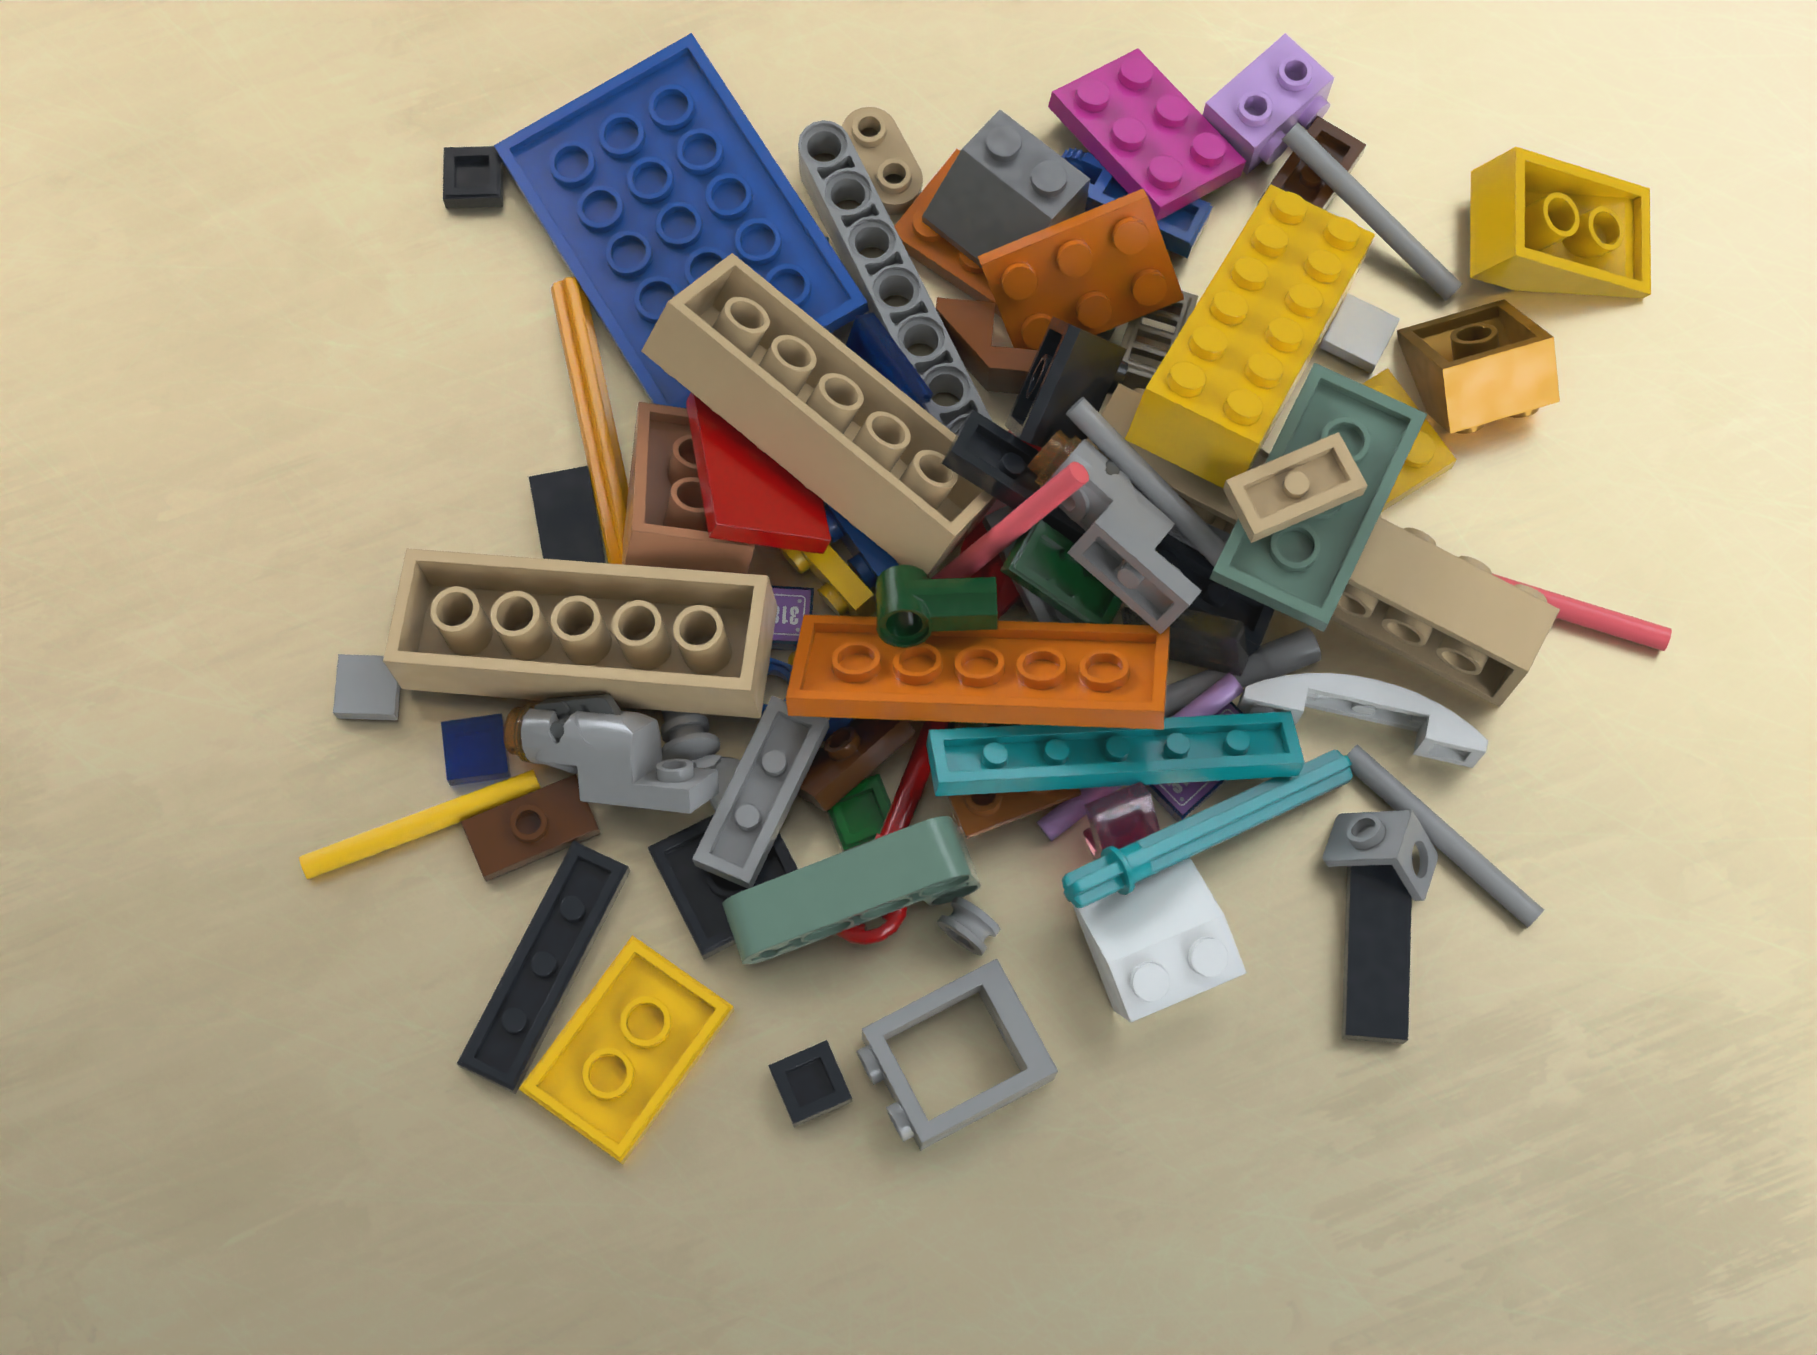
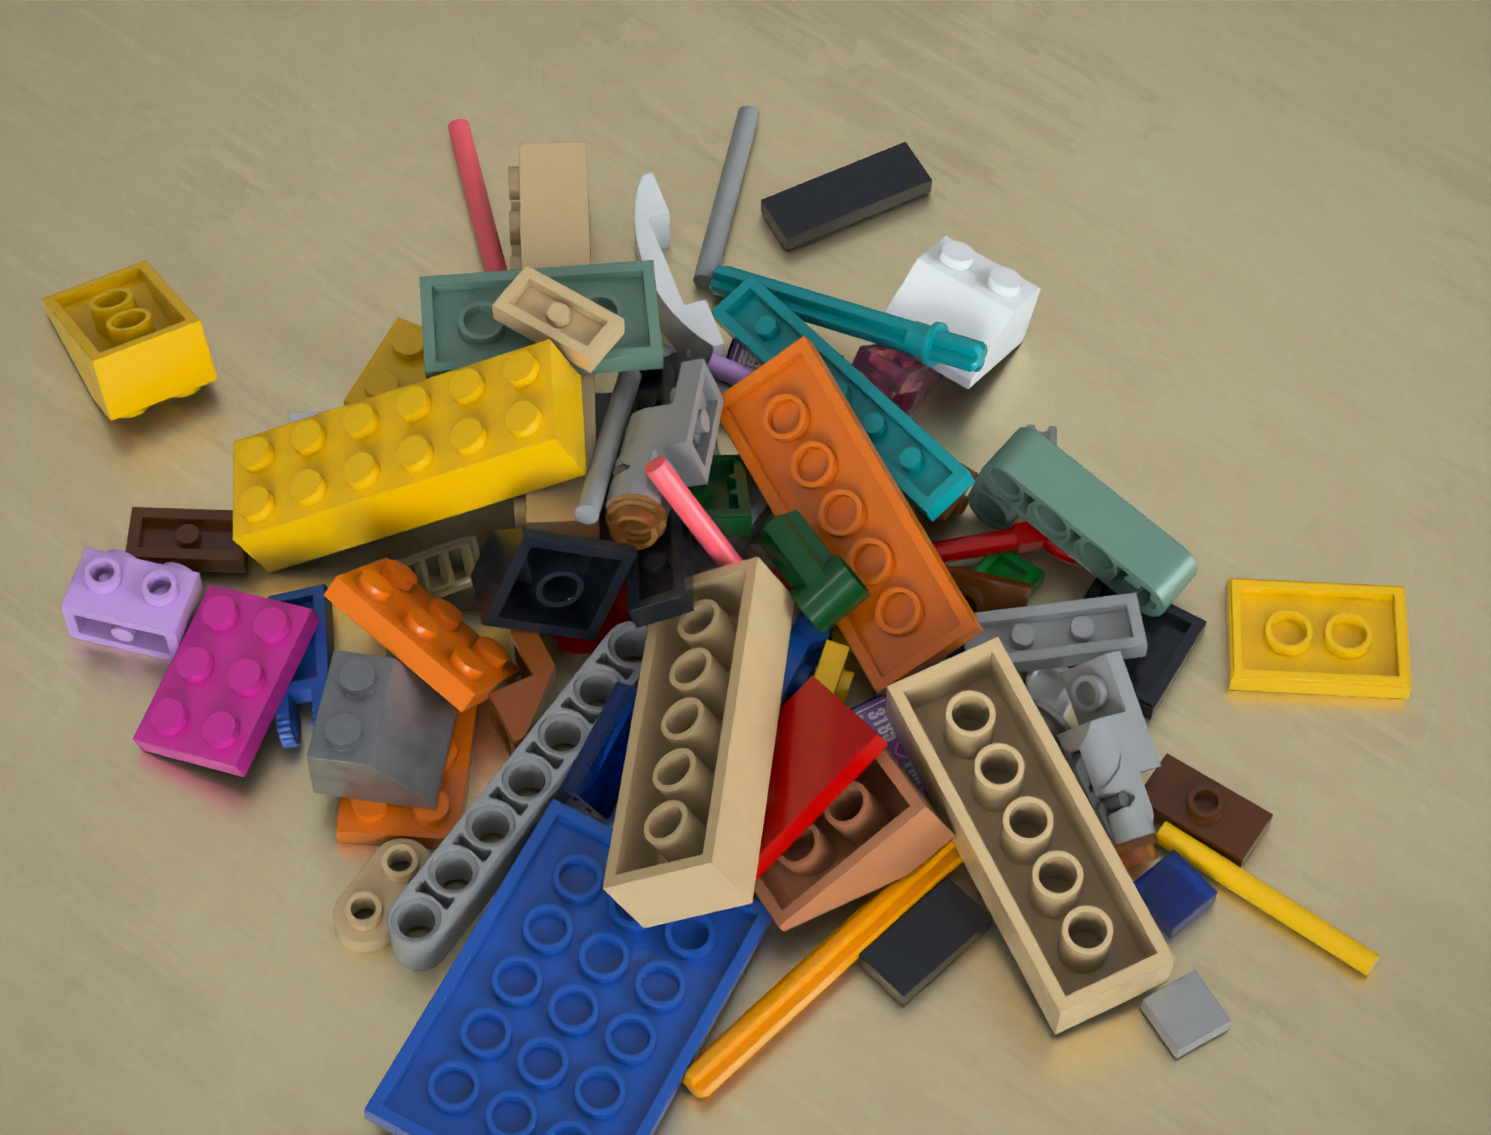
camera: 120 degrees left, 15 degrees down
black tile [457,841,630,1094] -> none
black plate [768,1040,852,1127] -> none
light grey window [857,959,1058,1151] -> none
light grey piece [1281,123,1462,301] -> none
light grey bracket [1323,810,1438,901] -> none
pearl gold slope [1397,299,1560,434] -> none

